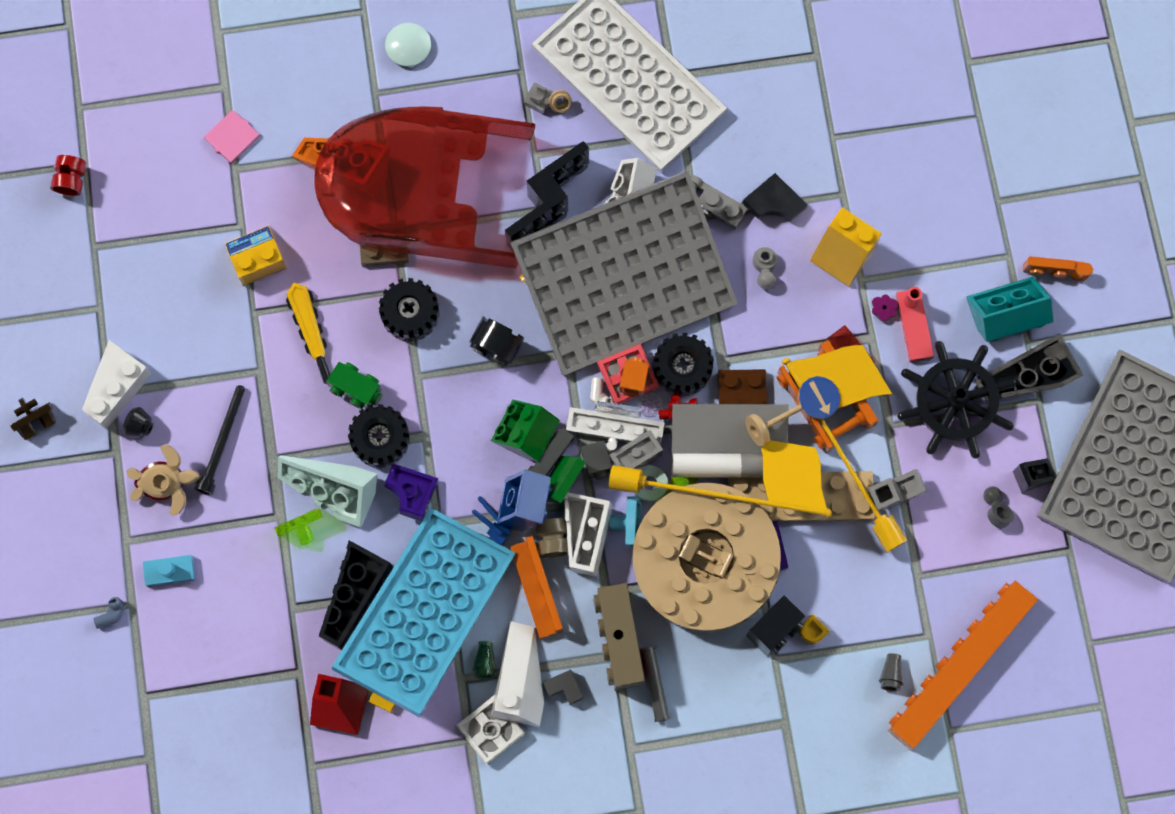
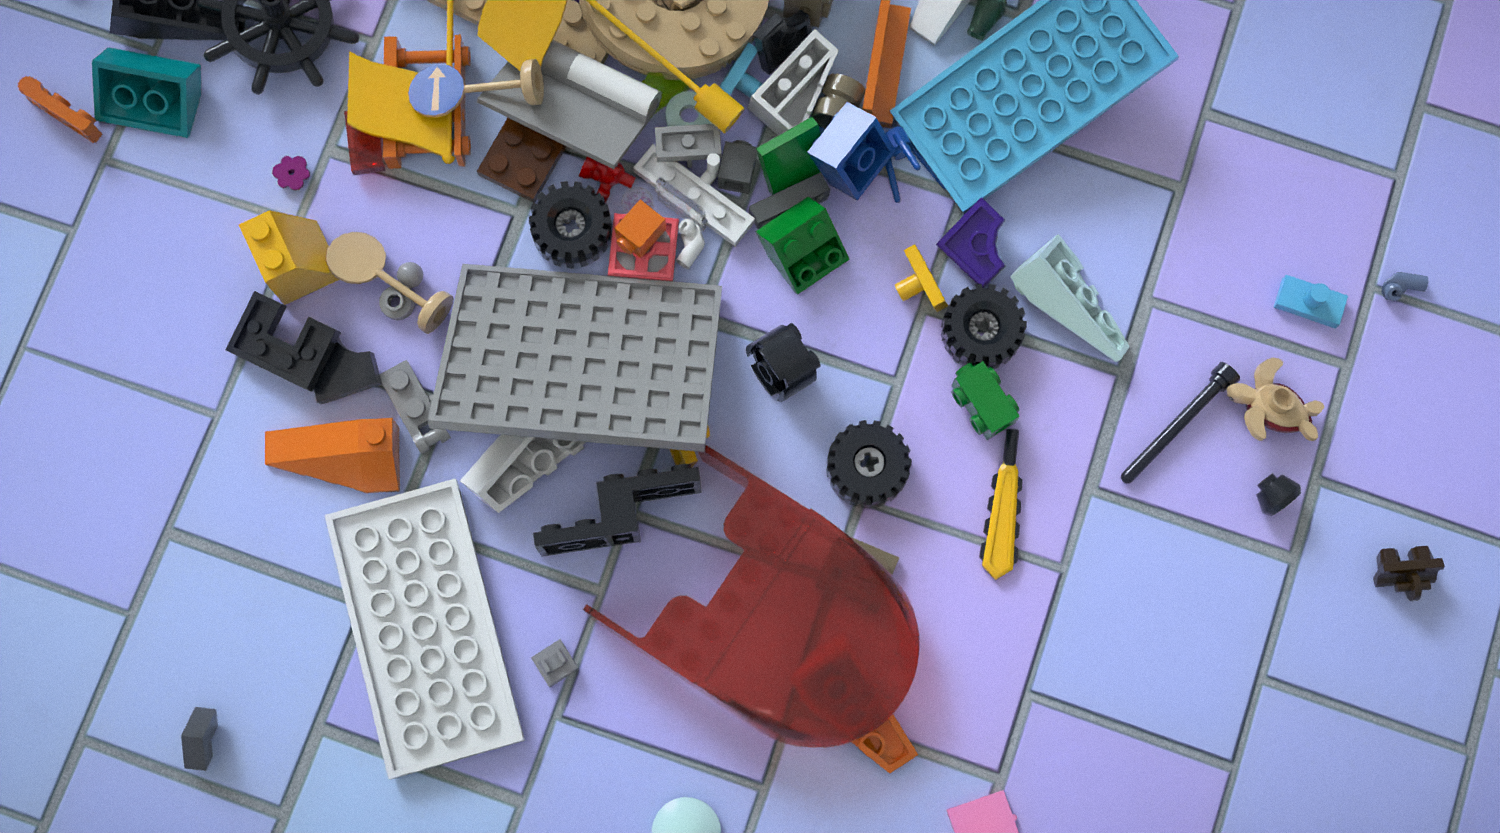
camera: 155 degrees left, 0 degrees up
white wedge [82,340,152,430] -> none
yellow slope [225,225,287,286] -> none
clear neon green tile [274,507,323,546] -> none
red slope [310,674,369,735] -> none
black wedge [319,540,394,651] -> none
tan plate [548,90,572,113] -> none
coral piece [896,287,934,362] -> none
none -> black plate [225,291,341,392]
none -> orange wedge [265,418,400,493]
none -> tan piece [326,232,454,334]
none -> black tile [753,9,812,75]
none -> yellow tile [894,244,948,312]

